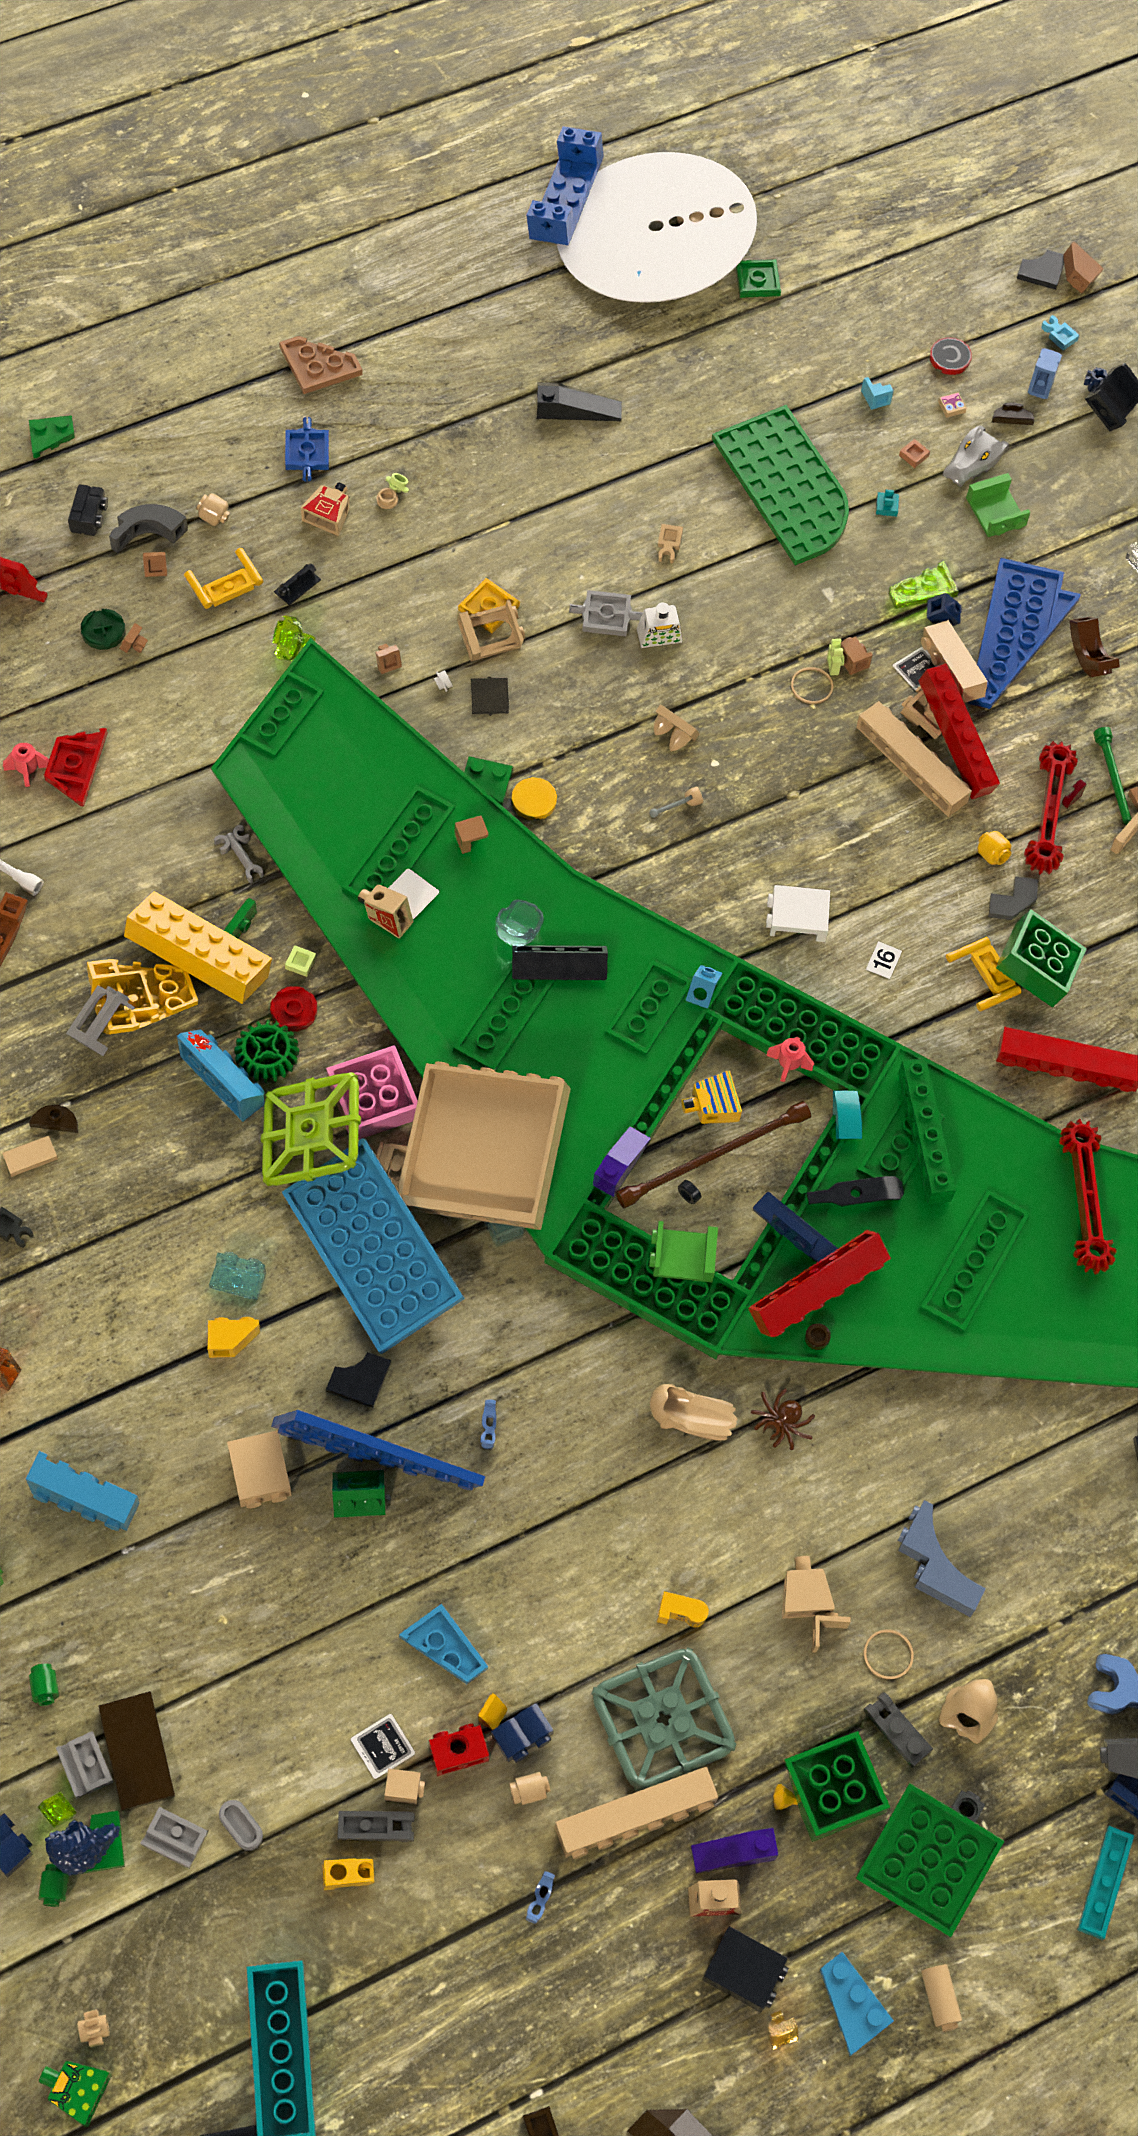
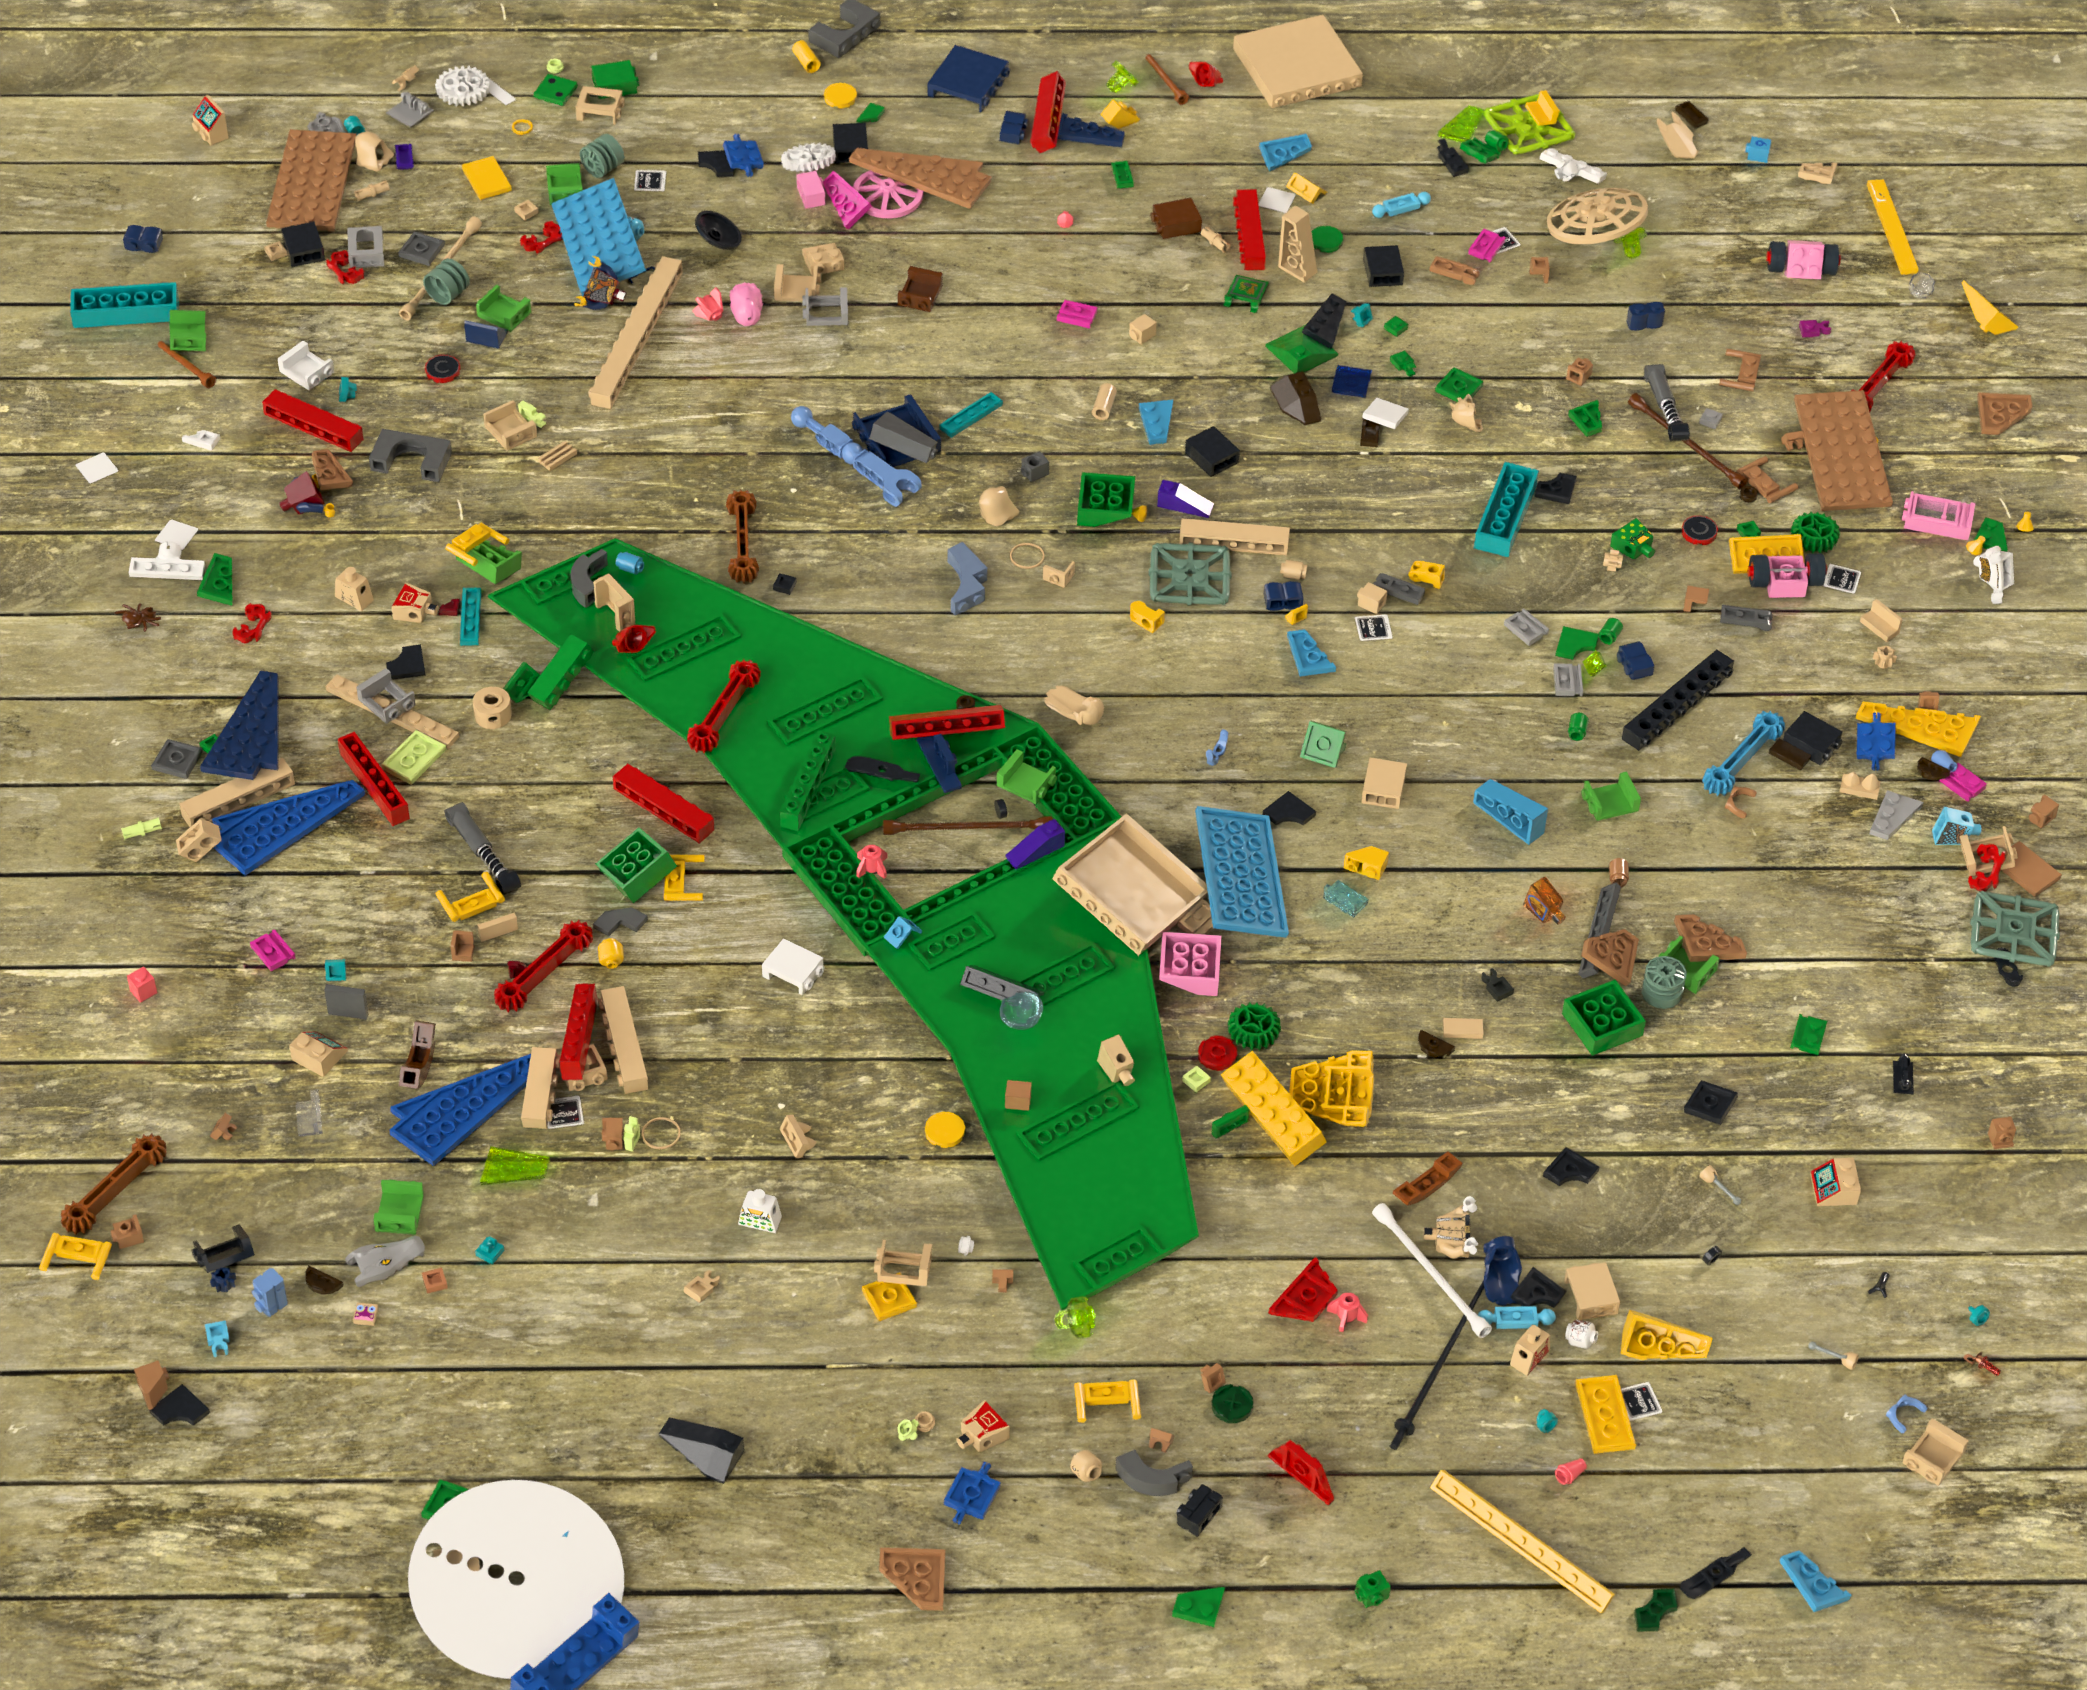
camera: 150 degrees left, 15 degrees down
dark blue piece [45,1820,120,1876] -> none
light grey panel [66,986,135,1056] -> none
dark brown tile [98,1691,175,1812] -> none
dark azure slope [177,1029,265,1122] -> none
light grey bar [214,825,263,883] -> none
light grey tile [219,1800,263,1851] -> none
lime plate [261,1072,361,1186] -> none
blue wing [271,1410,485,1490] -> none
black hinge [274,564,321,605] -> none
white sticker [389,869,439,919] -> none
red brick [429,1724,489,1777] -> none
green wing [464,756,513,806] -> none
clear smoke piece [471,676,509,716] -> none
medium blue cap [526,1871,555,1924] -> none
light grey plate [569,590,643,636] -> none
hinge [649,786,703,818] -> none
torso [681,1071,742,1124] -> none
tan torso [688,1880,742,1917] -> none
green plate [712,405,849,566] -> none
reddish brown animal [750,1388,815,1451] -> none
clear yellow tile [768,2010,799,2049] -> none
tan torso [782,1556,835,1619] -> none
teal slope [833,1091,862,1139] -> none
green plate [856,1782,1005,1937] -> none
medium azure panel [861,377,893,410] -> none
dark grey plate [863,1692,933,1768] -> none
white sticker [866,941,902,979] -> none
dark blue brick [927,592,962,626] -> none
tile [930,337,972,375] -> none
green piece [1093,727,1132,825] -> none

